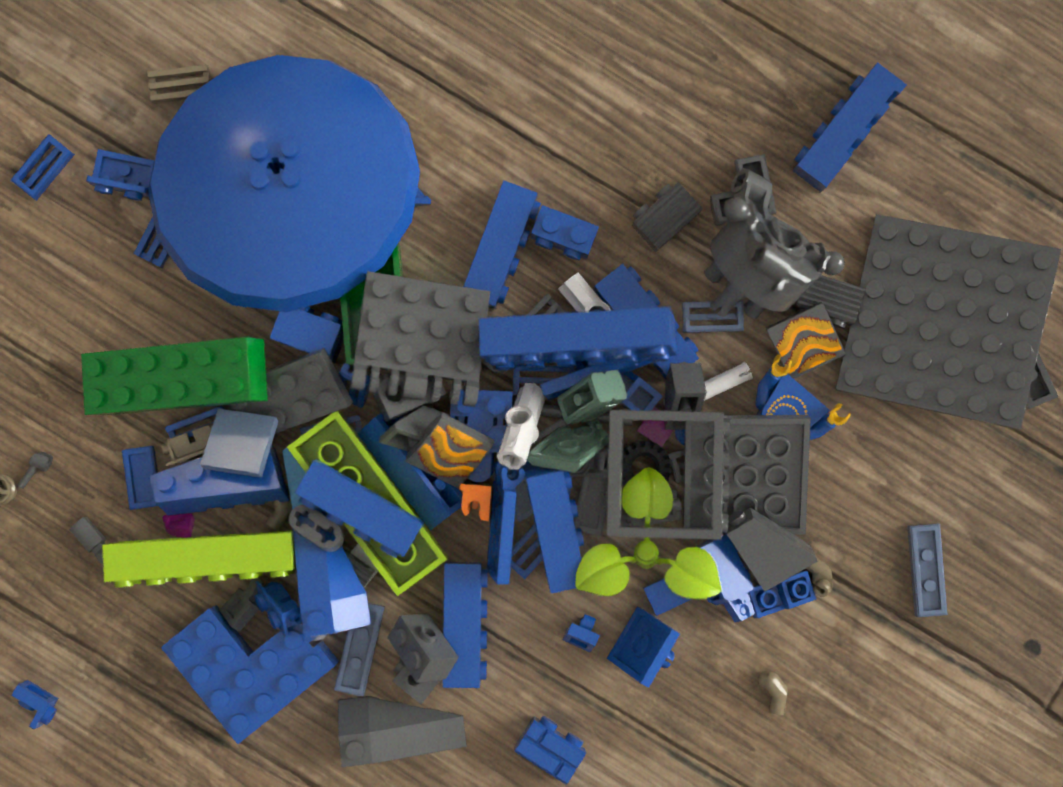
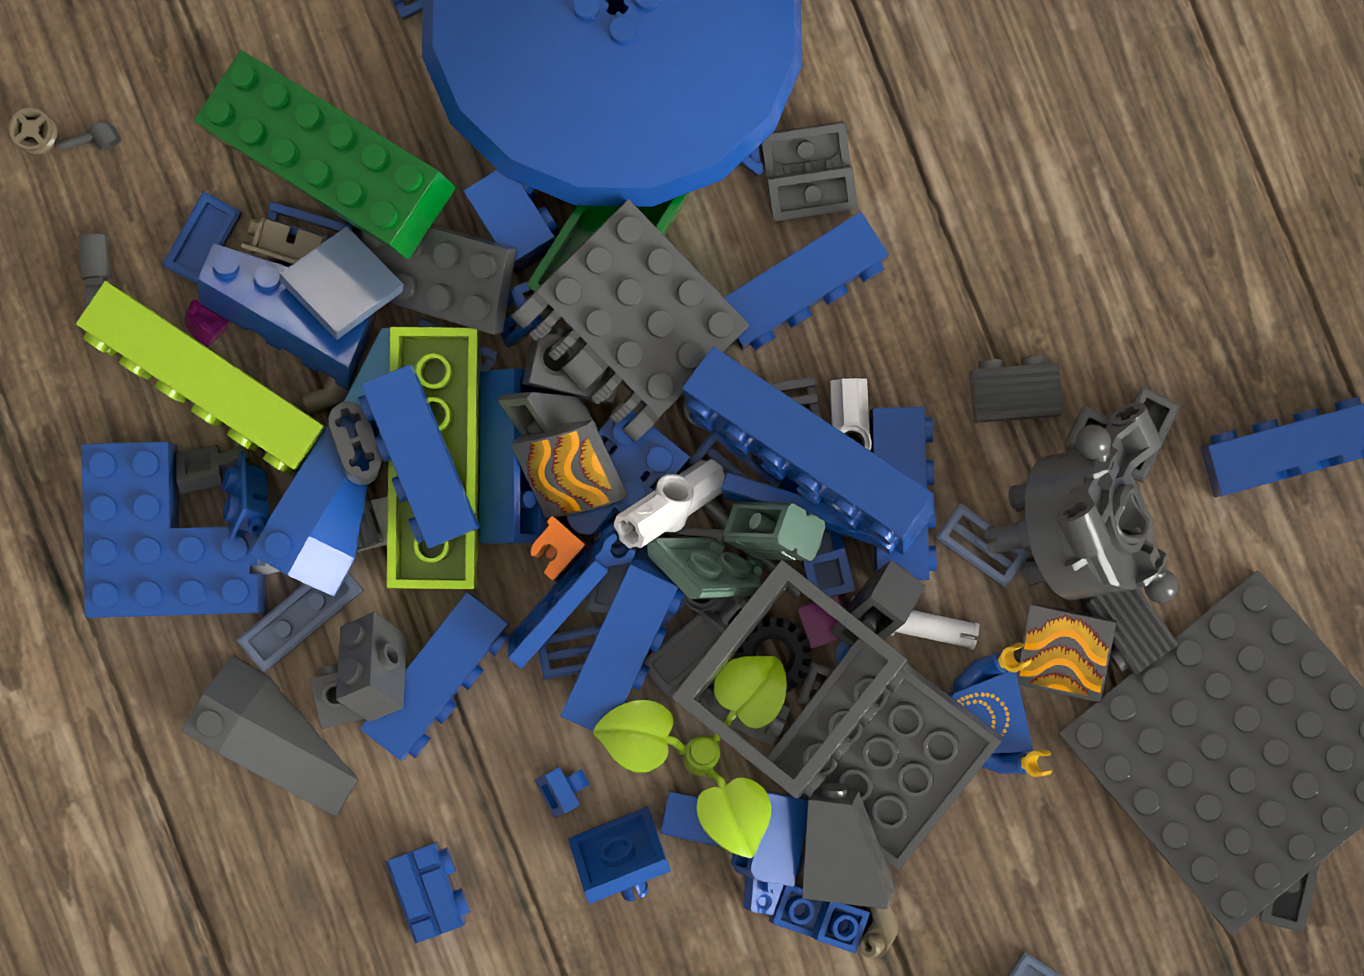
camera: 45 degrees right, 0 degrees up
blue brick [531,205,599,261] -> none
none -> dark grey slope [761,121,858,222]

